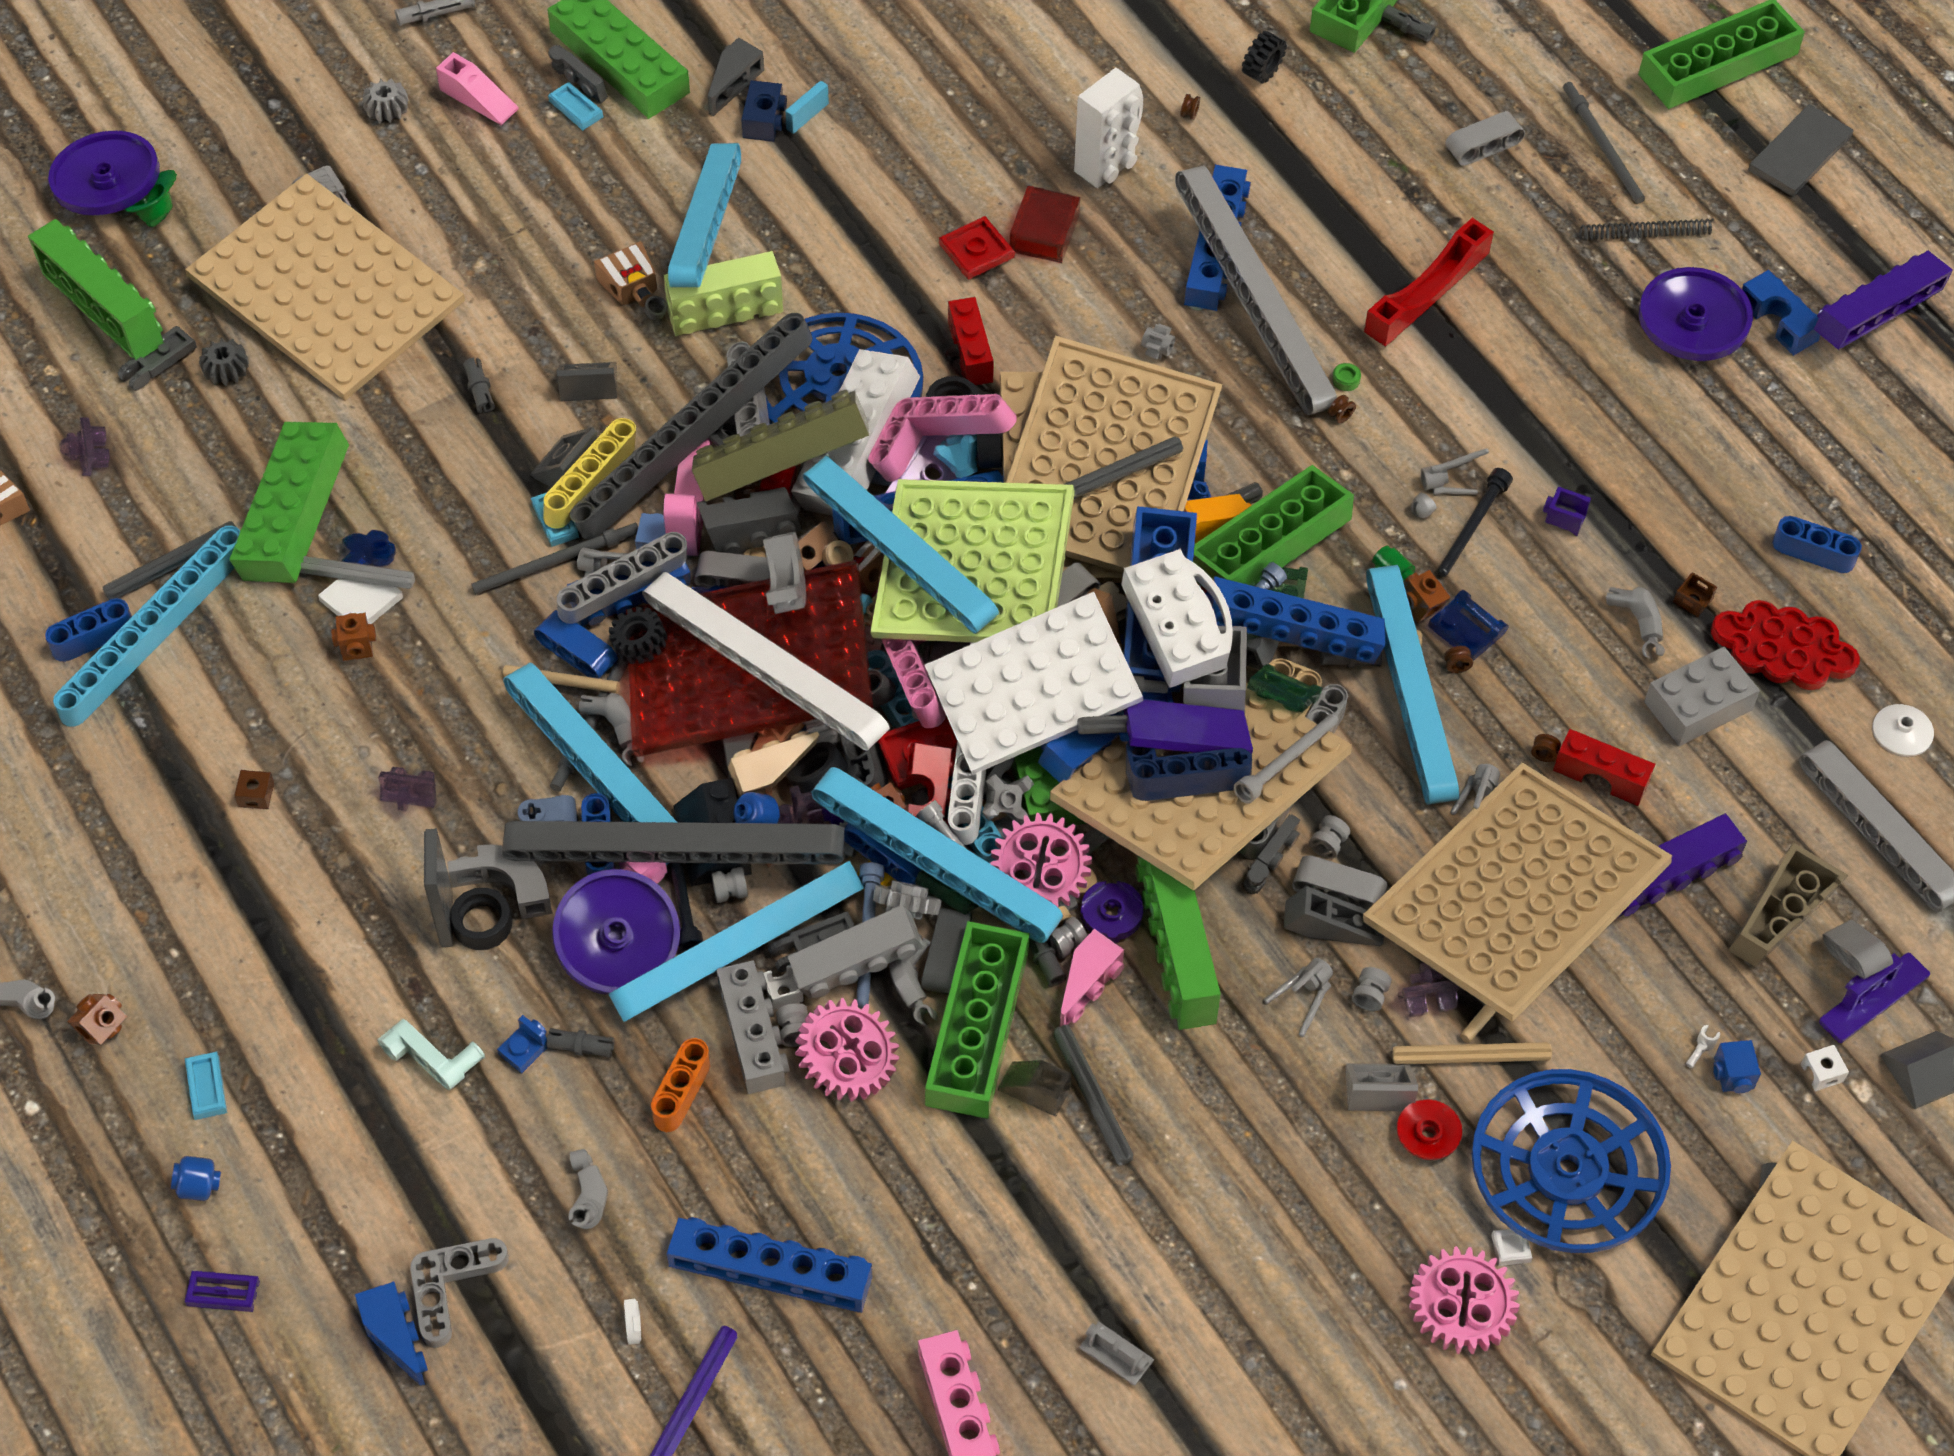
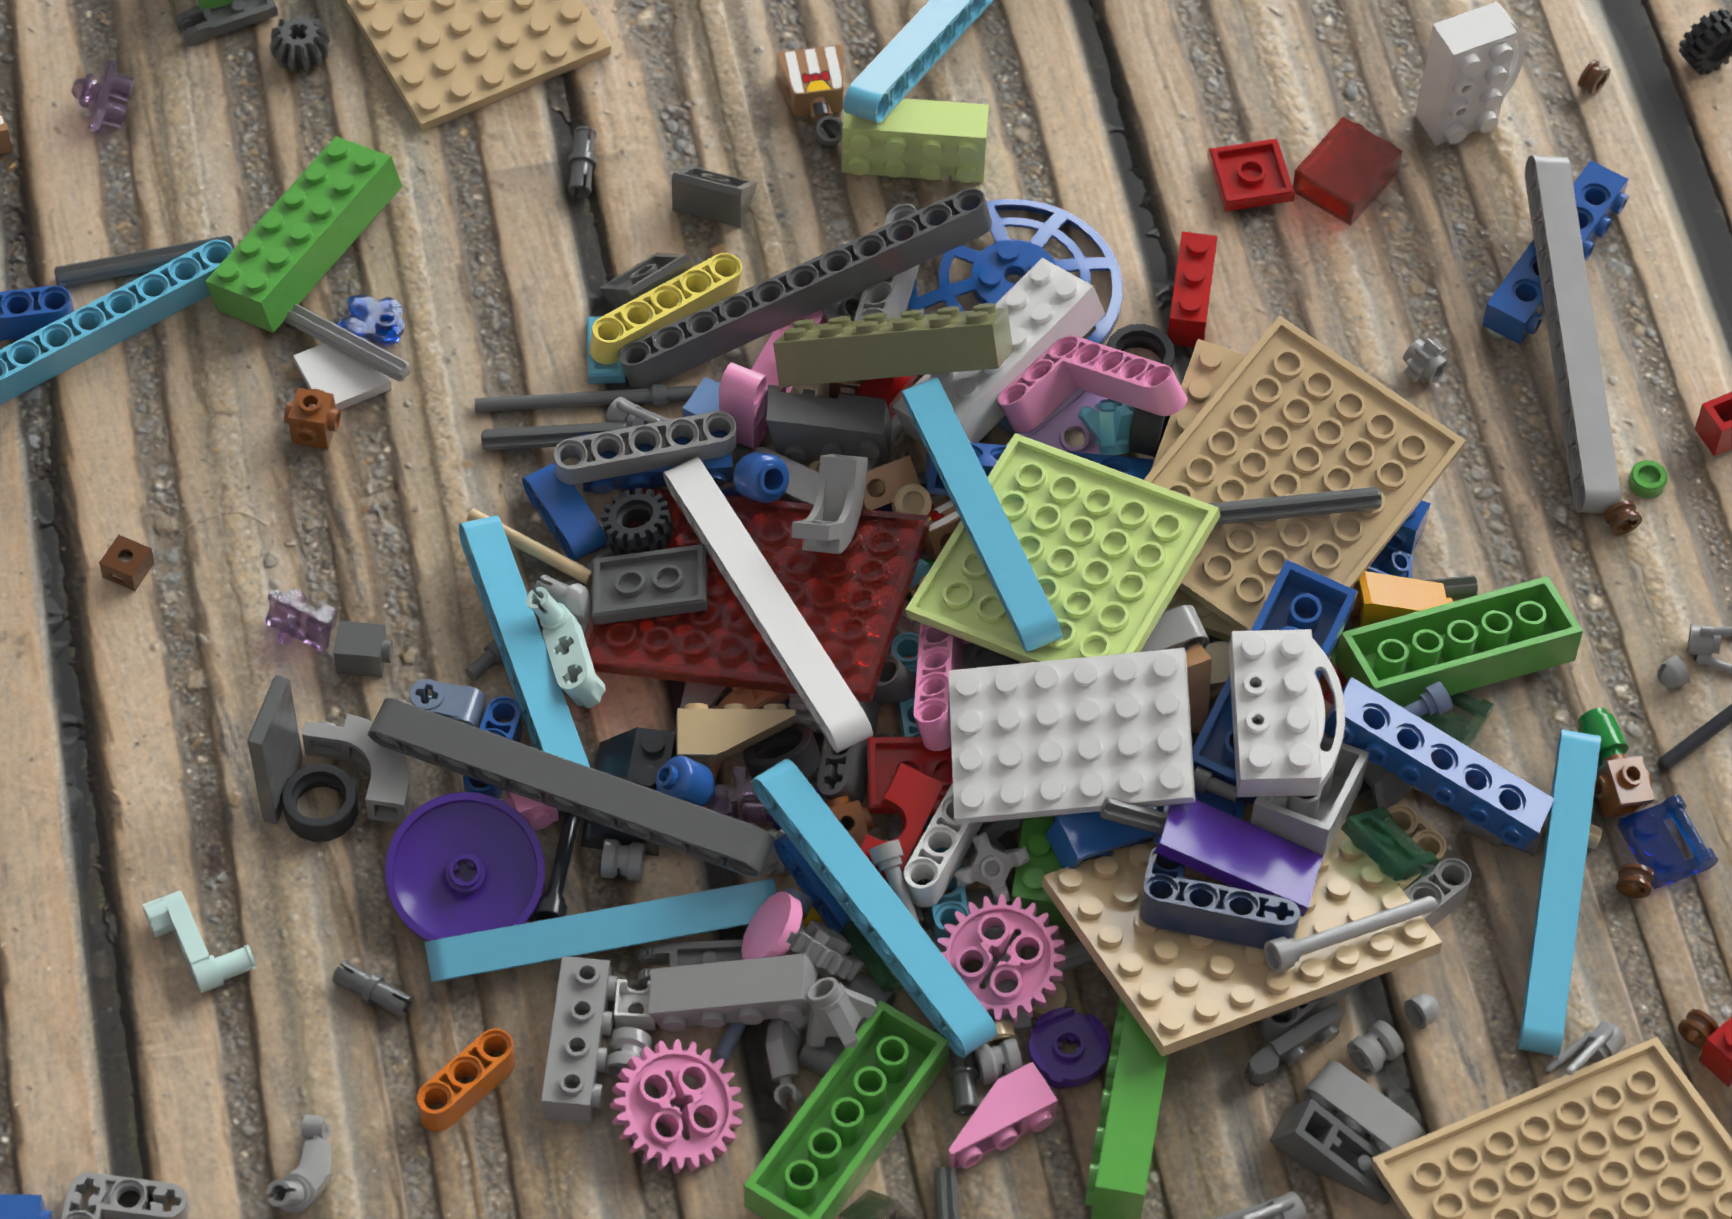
camera: 20 degrees right, 0 degrees up
blue bracket [497,1015,547,1074] -> none
none -> dark grey brick [333,621,393,677]
none -> dark grey axle [481,421,628,451]
none -> light aqua beam [526,587,606,708]
none -> dark grey tile [592,544,708,625]
none -> blue head [733,452,789,503]
none -> bright pink tile [742,891,803,960]
none -> light grey rock [806,977,877,1049]
none -> light grey hinge [1404,993,1439,1029]

